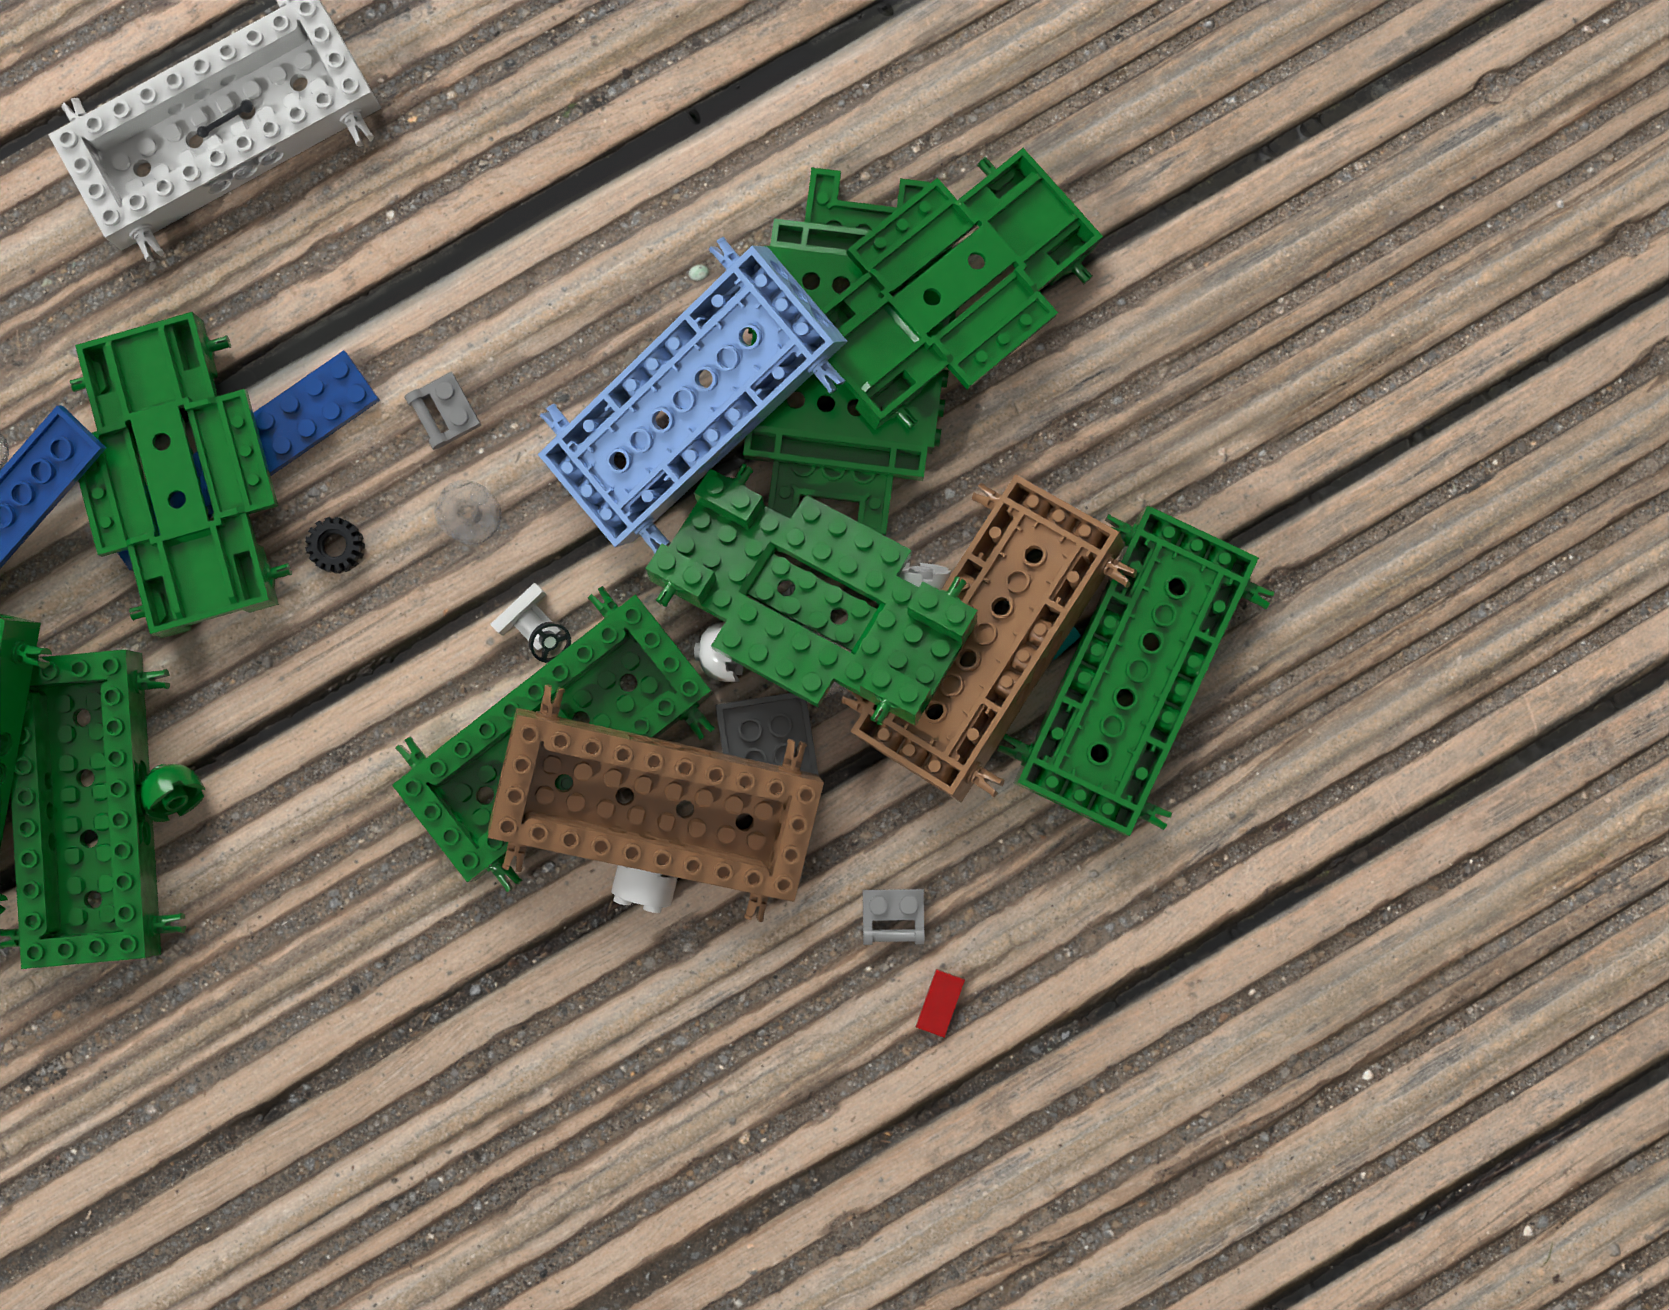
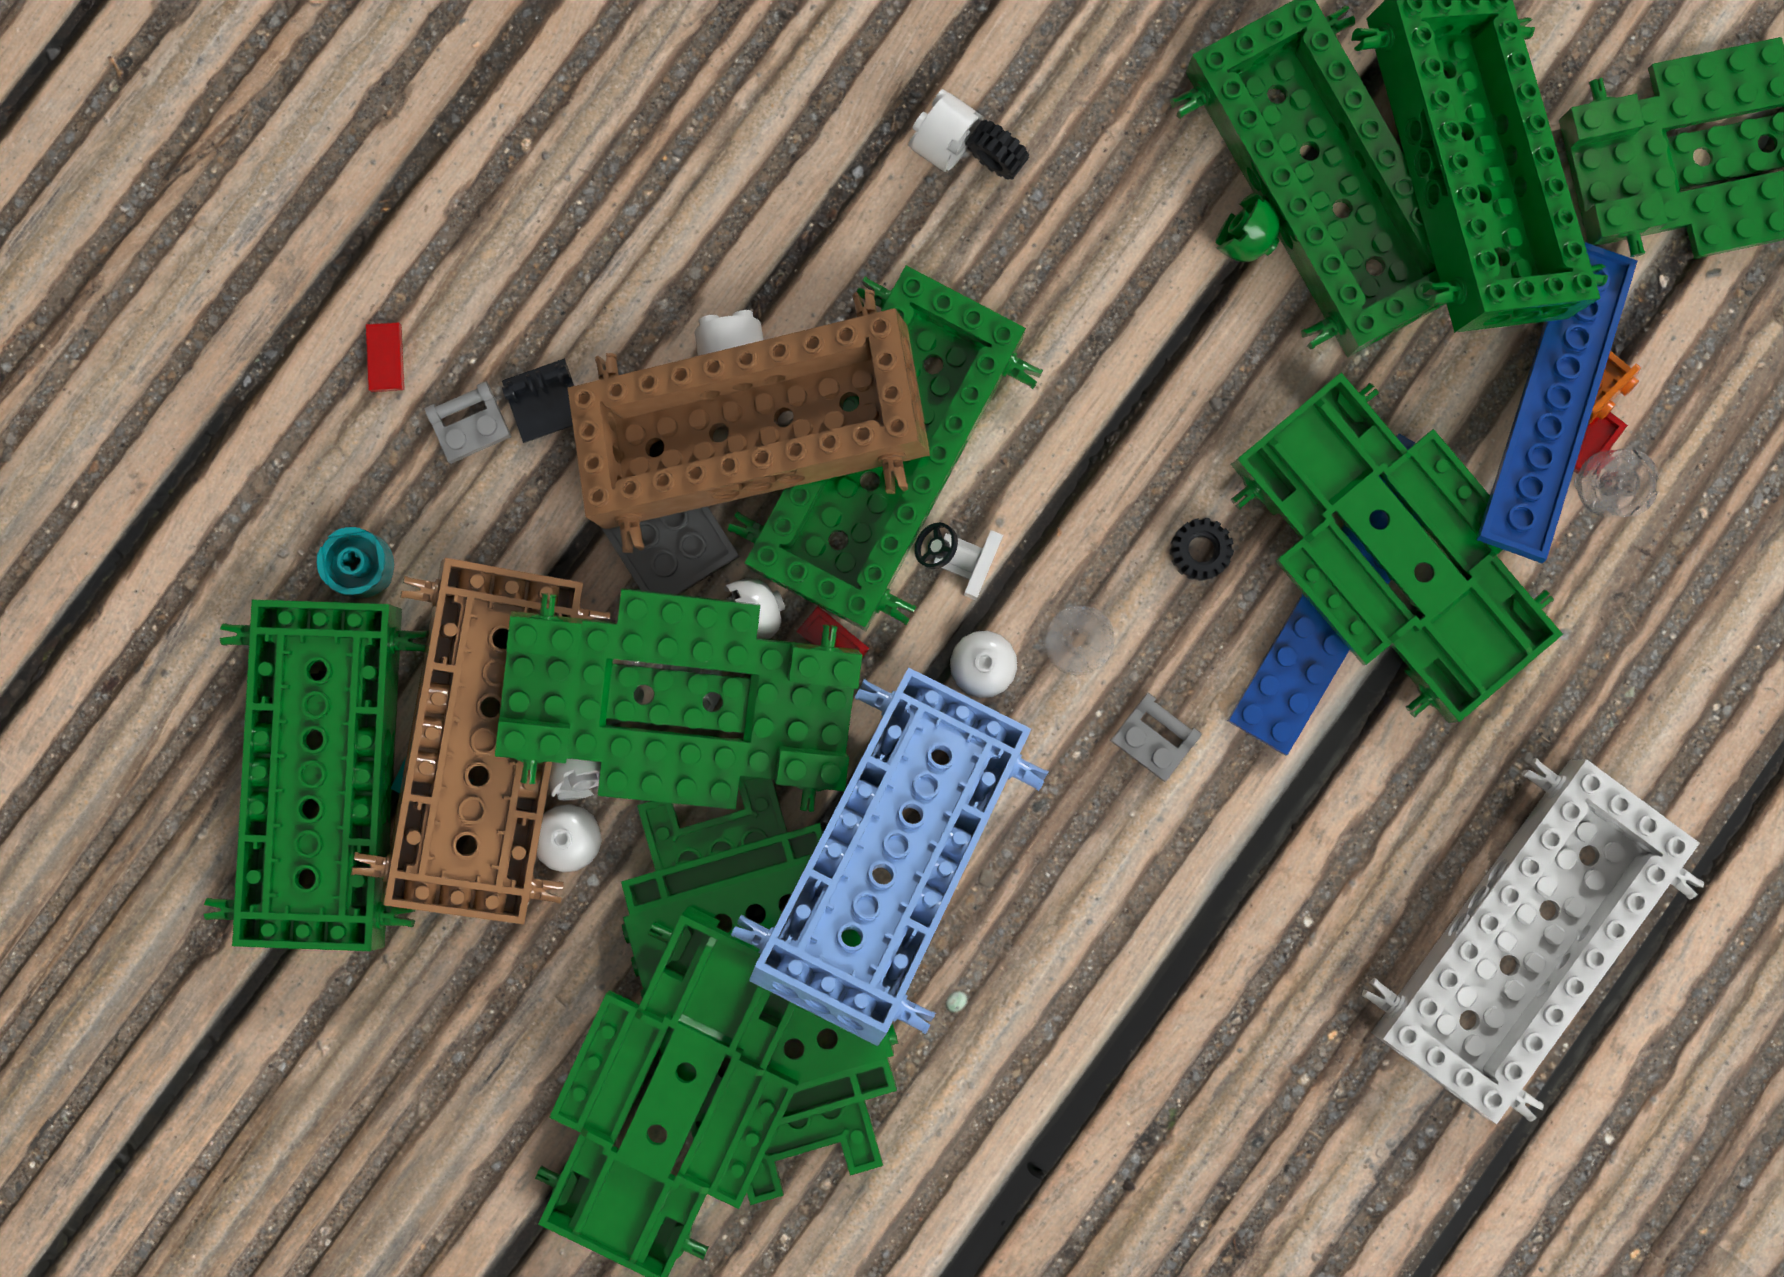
camera: 160 degrees right, 0 degrees up
black hinge [197,99,253,138] -> none
none -> teal brick [317,527,395,599]
none -> black hinge [502,358,574,443]
none -> white cylinder [536,804,602,872]
none -> red tile [796,606,870,658]
none -> white brick [908,89,983,172]
none -> white cylinder [950,631,1017,698]
none -> black tyre [965,120,1029,180]

